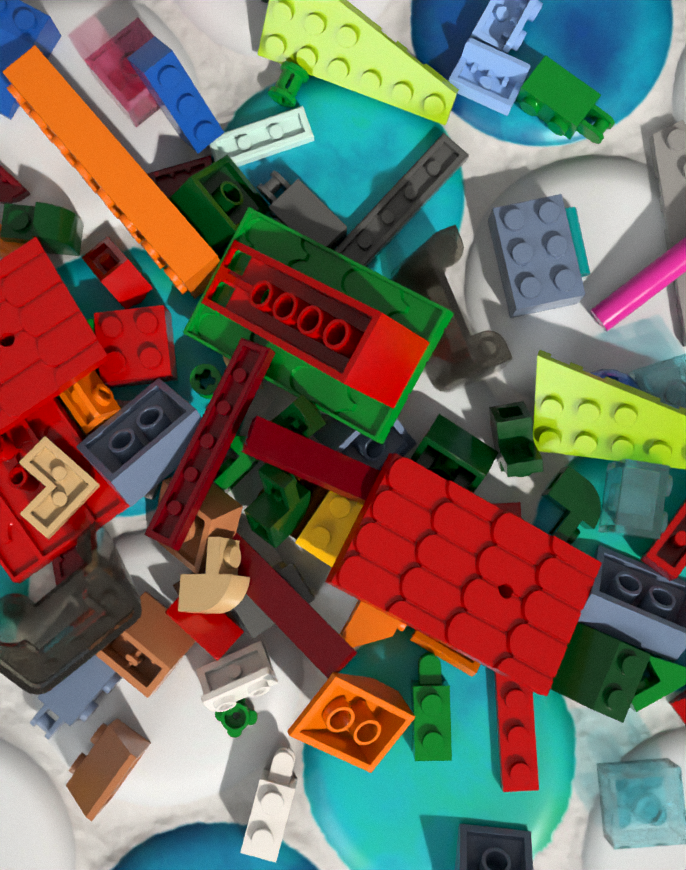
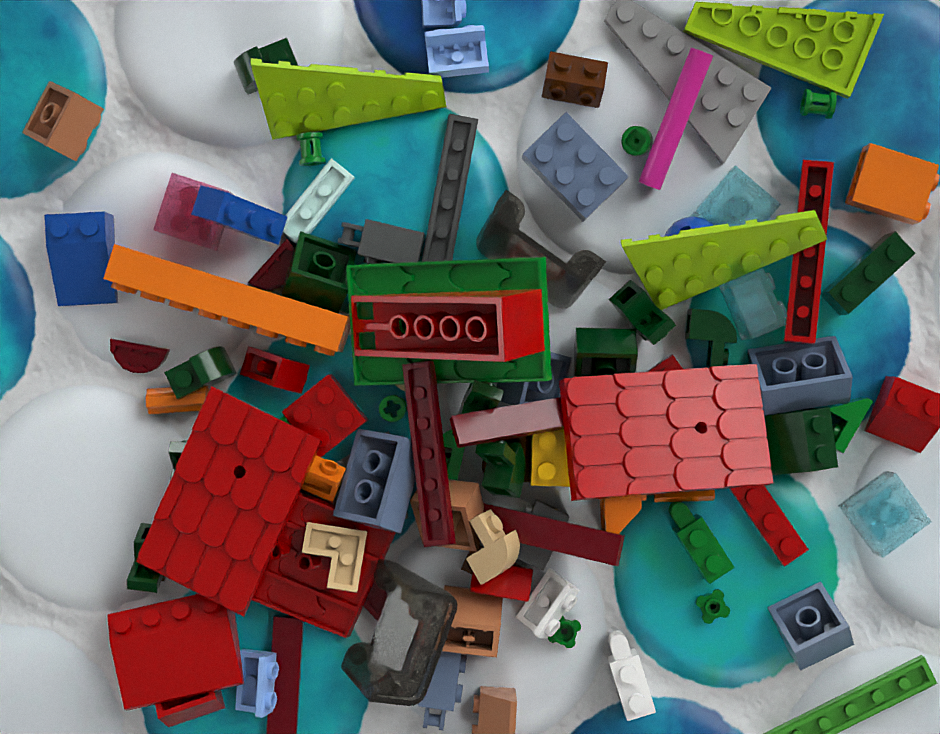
camera: 35 degrees left, 5 degrees up
orange slope [287,672,415,773] -> none
green brick [516,55,615,144] -> none
teal piece [565,207,591,277] -> none
none -> reddish brown bracket [542,51,608,108]
none -> green tile [621,126,653,156]
none -> green plate [696,589,730,624]

